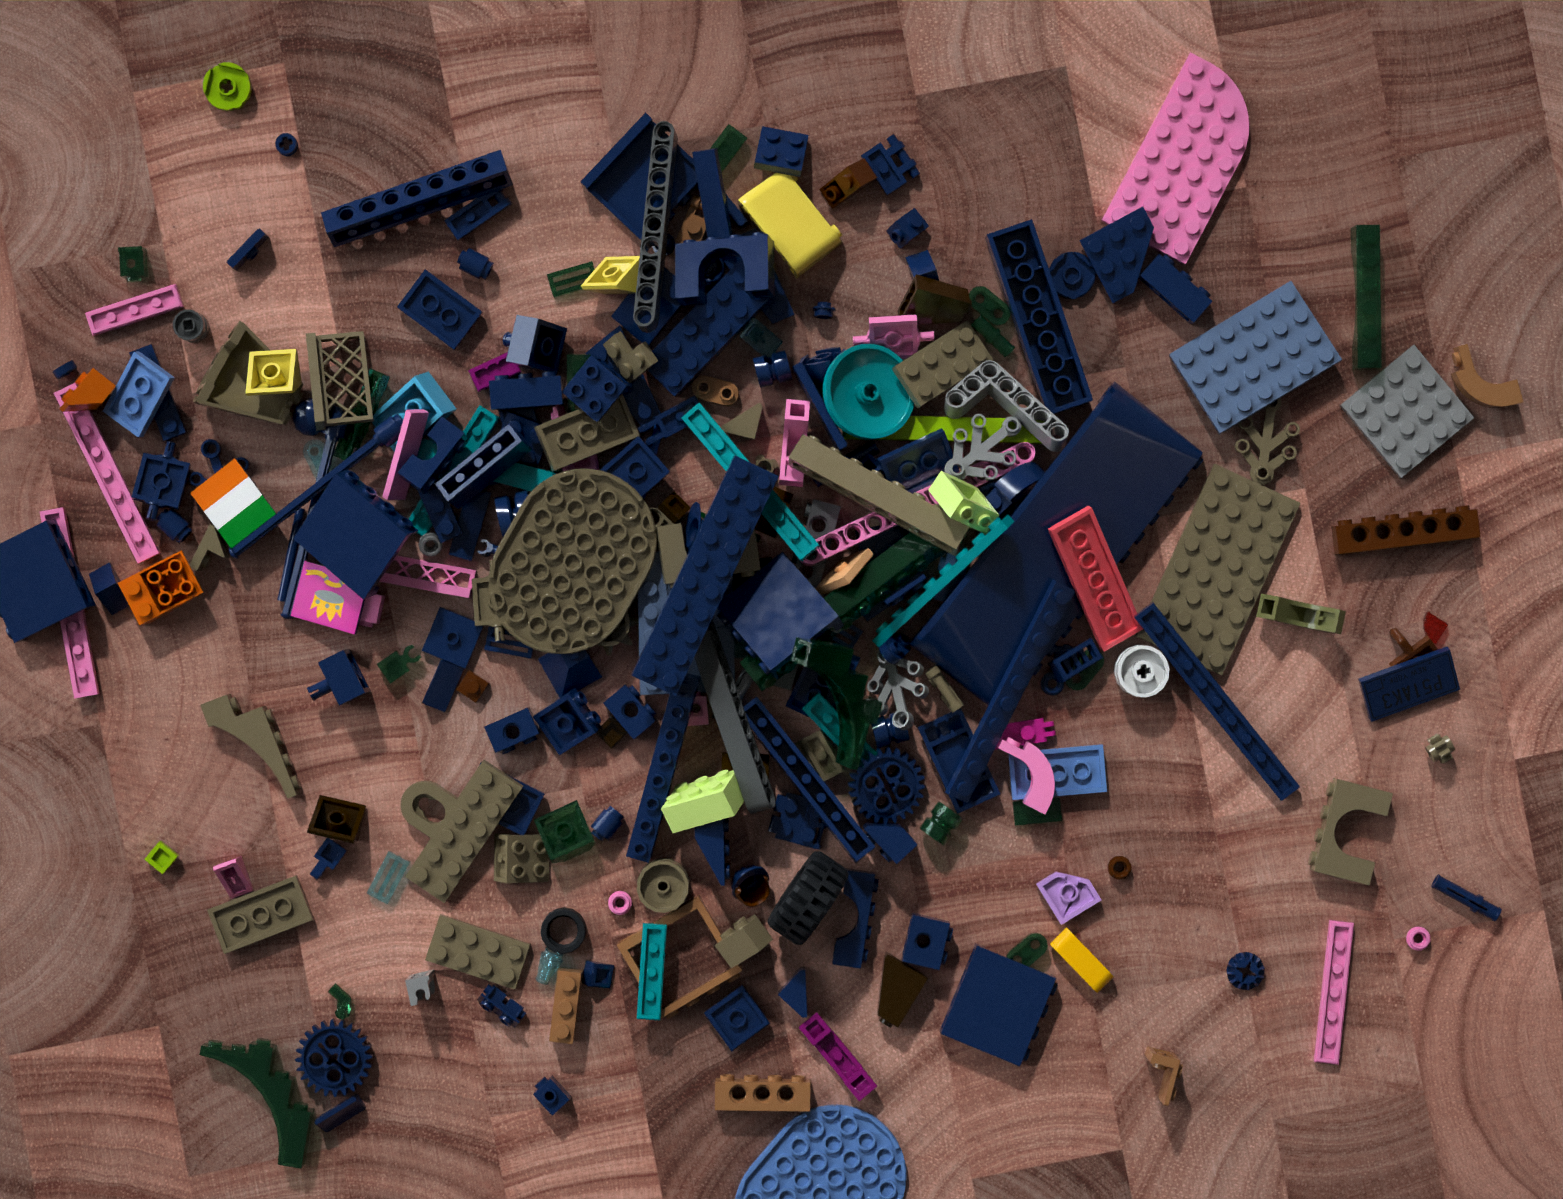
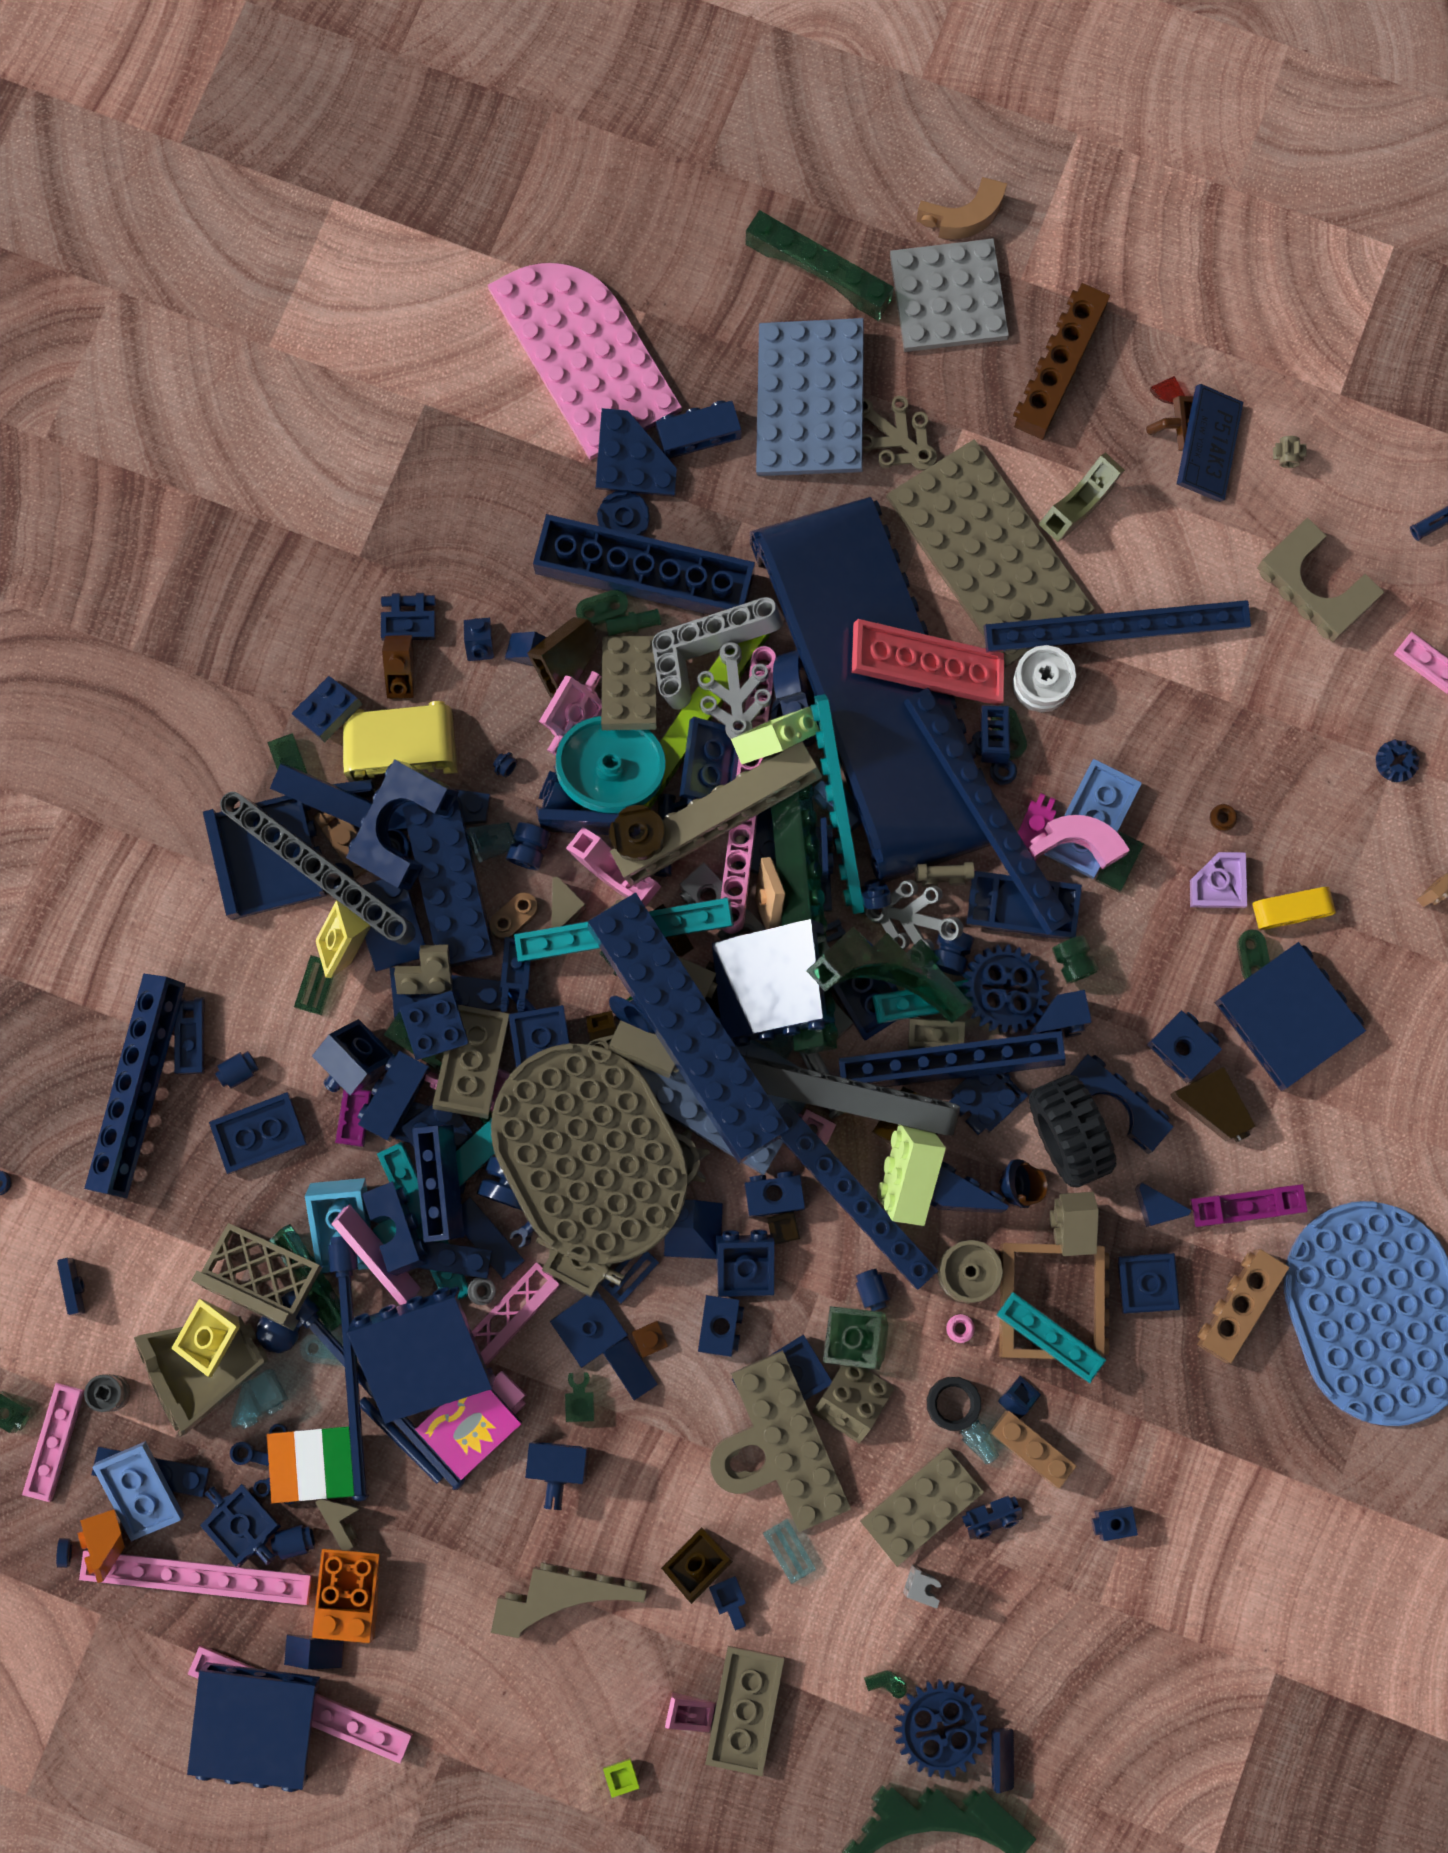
camera: 55 degrees left, 10 degrees down
none -> clear light blue slope [231,1369,288,1430]
none -> dark brown plate [609,805,666,861]

